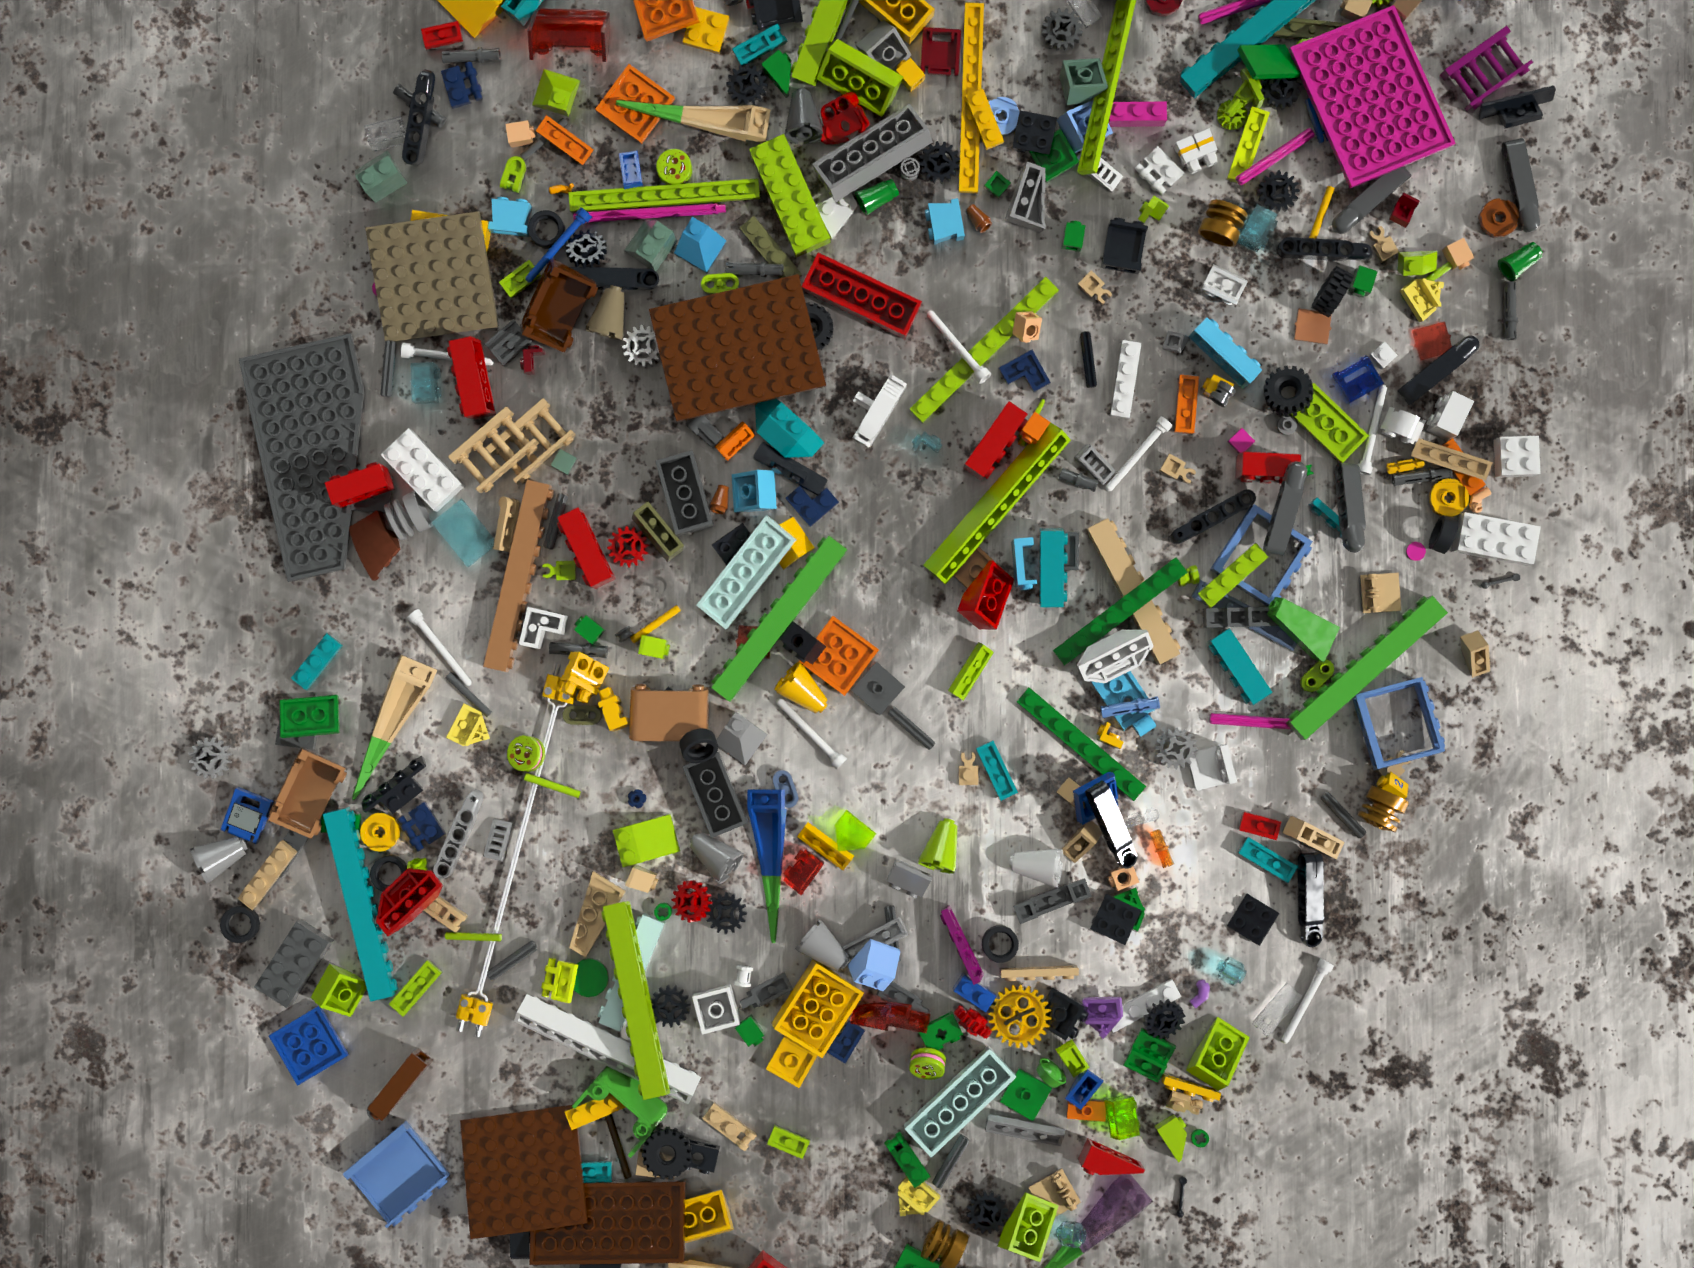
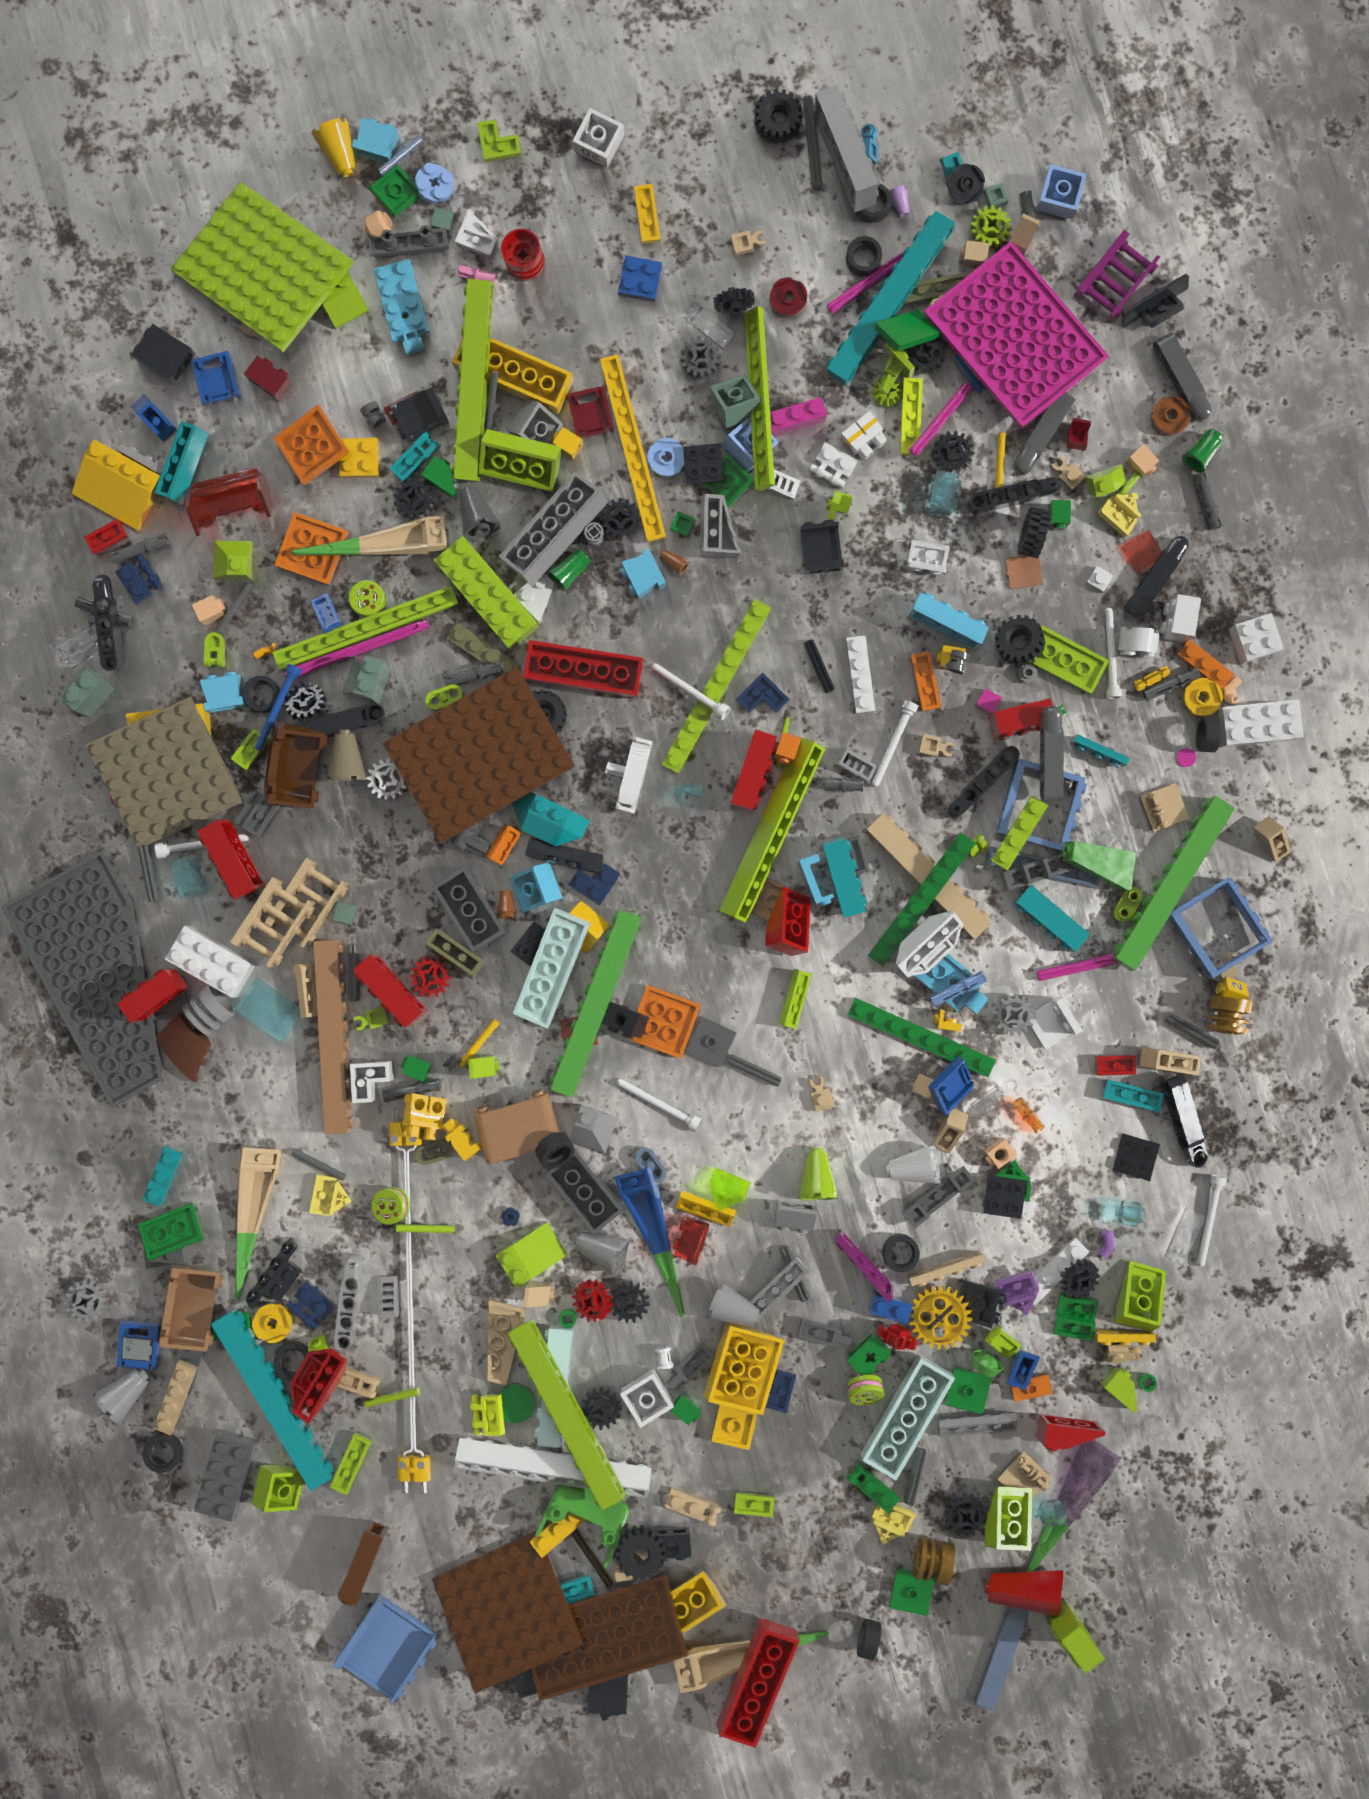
camera: 20 degrees left, 0 degrees up
blue plate [269,1006,349,1086] -> none
white piece [407,609,472,686] -> none
dark grey axle [487,941,538,981] -> none
dark red bracket [520,345,545,375] -> none
orange plate [536,115,594,166] -> none
dark azure slope [674,216,726,273] -> none
yellow cone [774,662,828,713] -> none
red piece [820,91,870,145] -> none
light blue slope [848,939,900,991] -> none
clear red slope [850,1002,931,1033] -> none
yellow plate [965,89,1004,150] -> none
teal plate [976,740,1018,801] -> none
light nougat brick [1012,311,1042,343] -> none
green brick [1061,221,1086,252] -> none
tan plate [1078,270,1112,305] -> none
piece [1085,780,1137,869] -> none
clear neon green brick [1104,1094,1140,1140] -> none
light grey slope [1162,331,1189,353] -> none
black hinge [1176,1176,1187,1218] -> none
pearl gold wheel [1198,199,1248,247] -> none
clear blue plate [1332,355,1384,404] -> none
dark grey piece [1334,462,1366,553] -> none
tan plate [1411,438,1493,480] -> none
dark grey hinge [1481,573,1520,589] -> none

